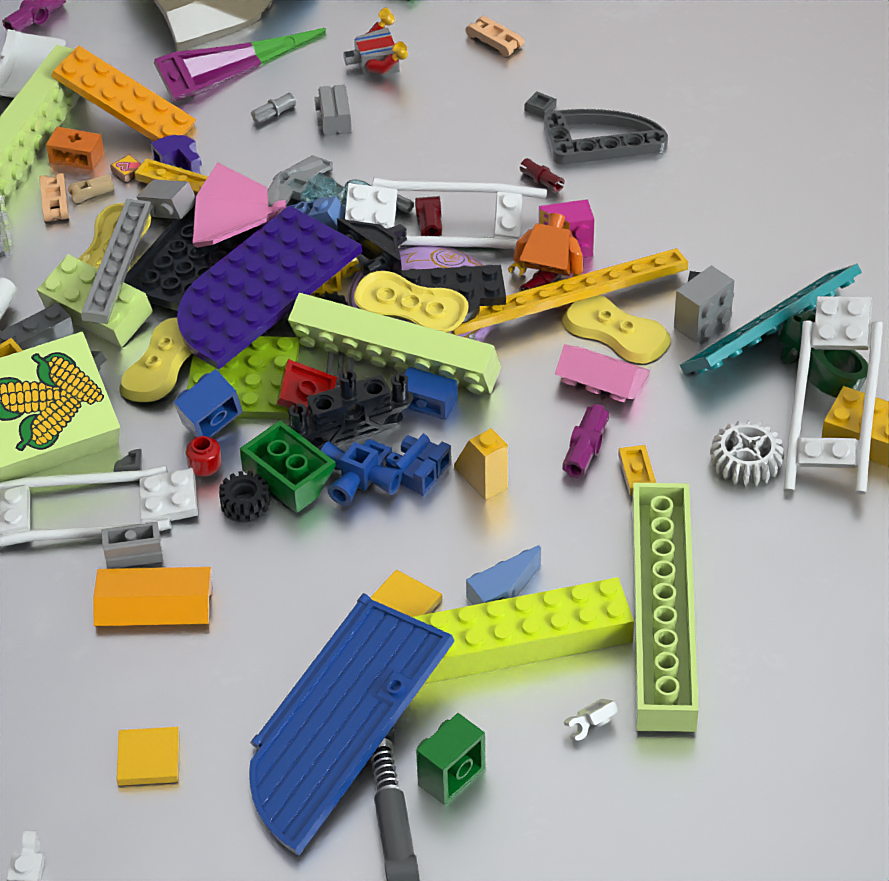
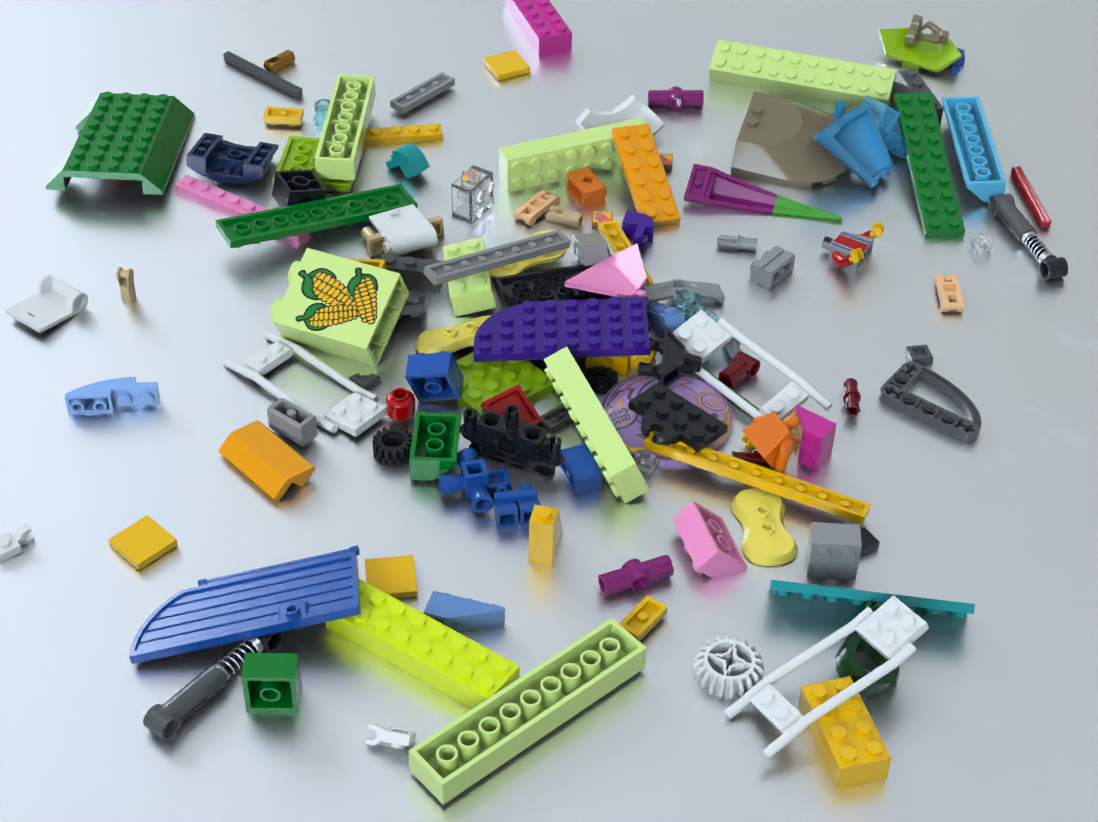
camera: 45 degrees right, 5 degrees down
light yellow plate [354,271,469,333] -> none

